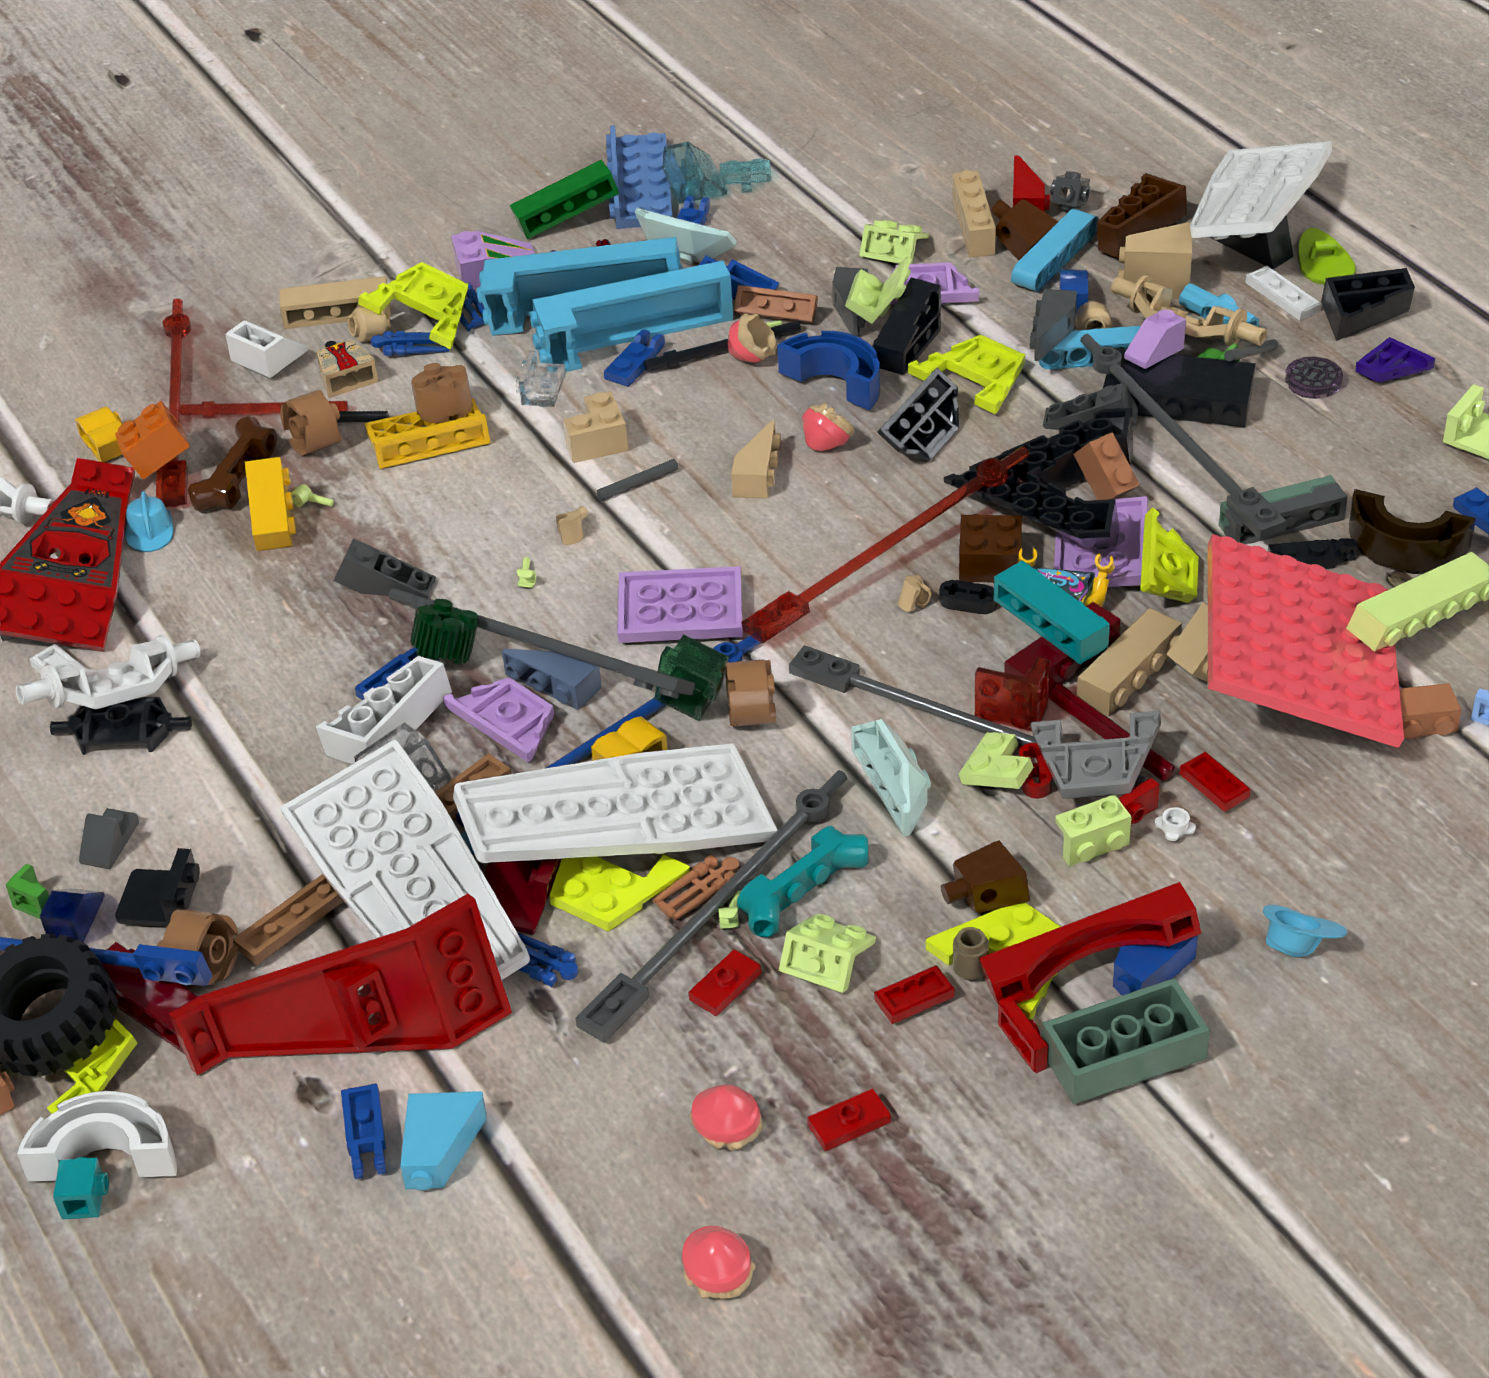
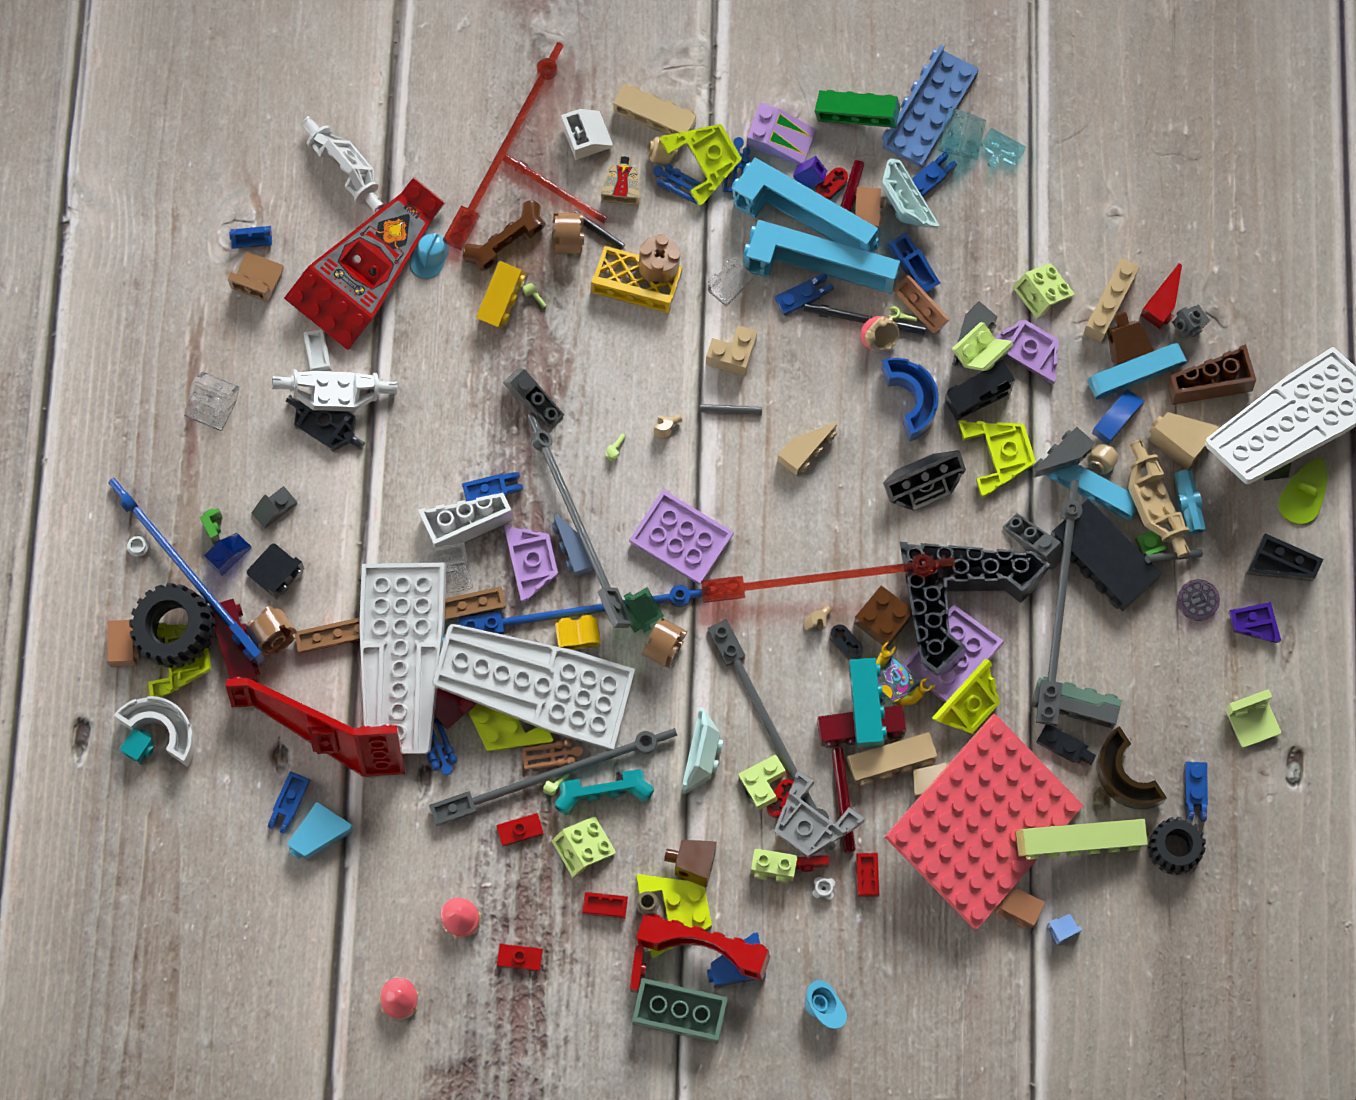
camera: 30 degrees right, 30 degrees up
yellow brick [75,406,122,462] -> none
orange brick [115,401,190,480] -> none
dark green brick [410,599,478,665] -> none
coral hair [801,403,855,451] -> none
clear red bracket [975,657,1050,731] -> none
nougat brick [1074,432,1140,500] -> none
lavender slope [1124,309,1186,369] -> none
white tile [1246,266,1322,321] -> none

